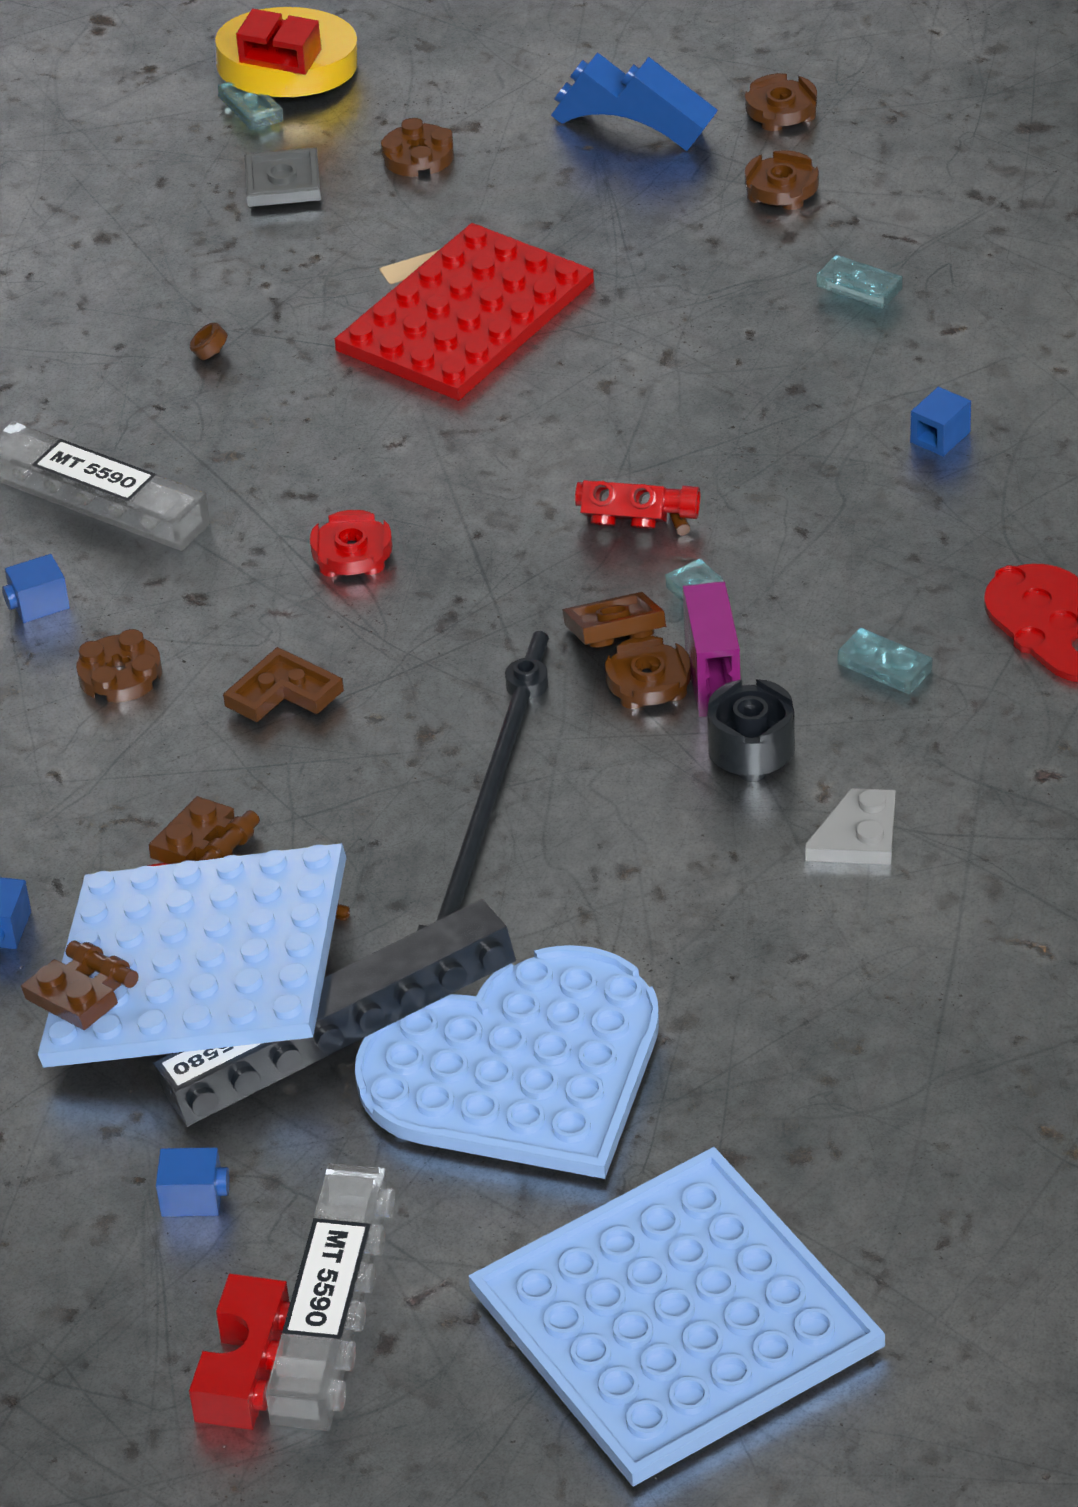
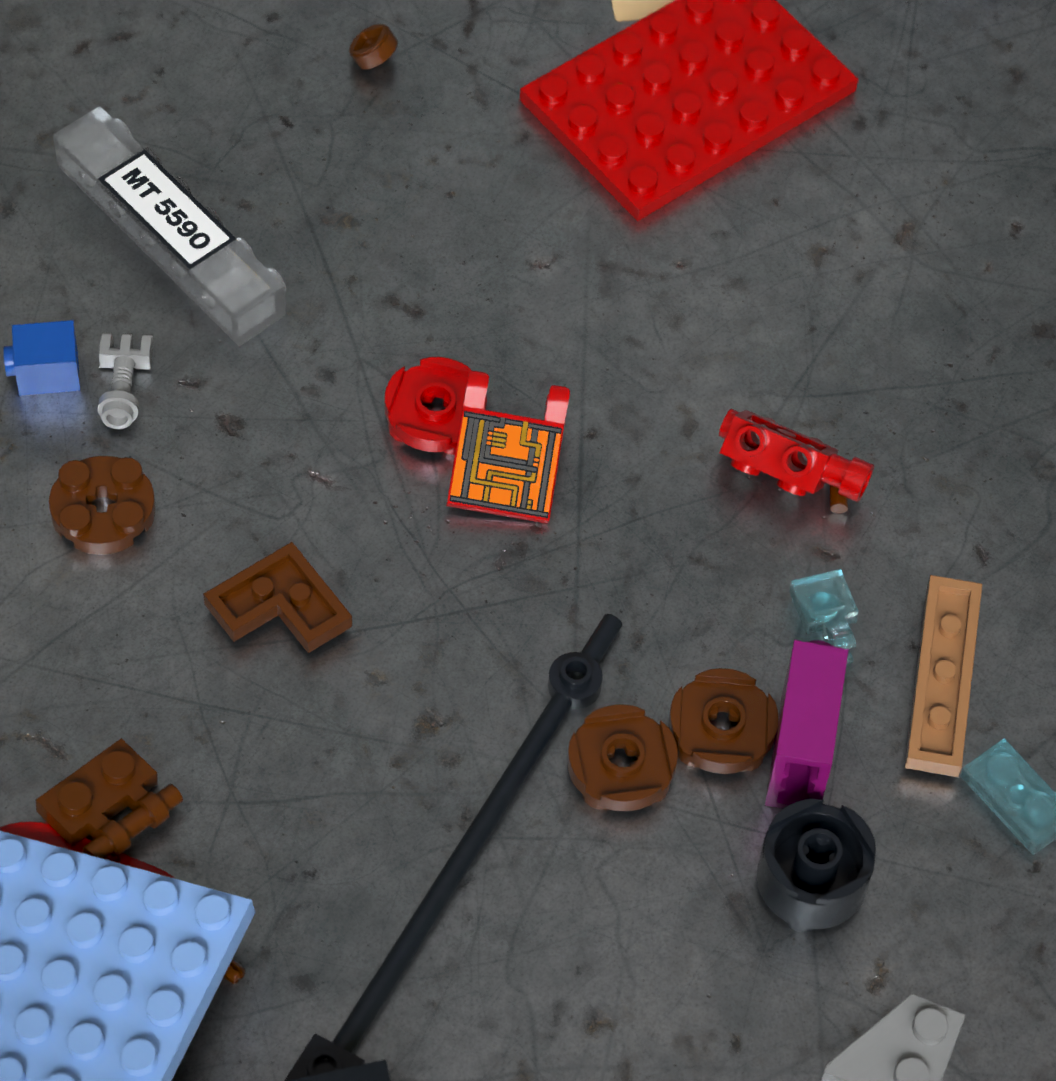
camera: 10 degrees right, 15 degrees up
reddish brown plate [562,592,667,647] -> none
none -> light grey hinge [97,332,153,429]
none -> flag [446,371,570,524]
none -> reddish brown plate [567,704,678,811]
none -> medium nougat plate [905,575,982,777]

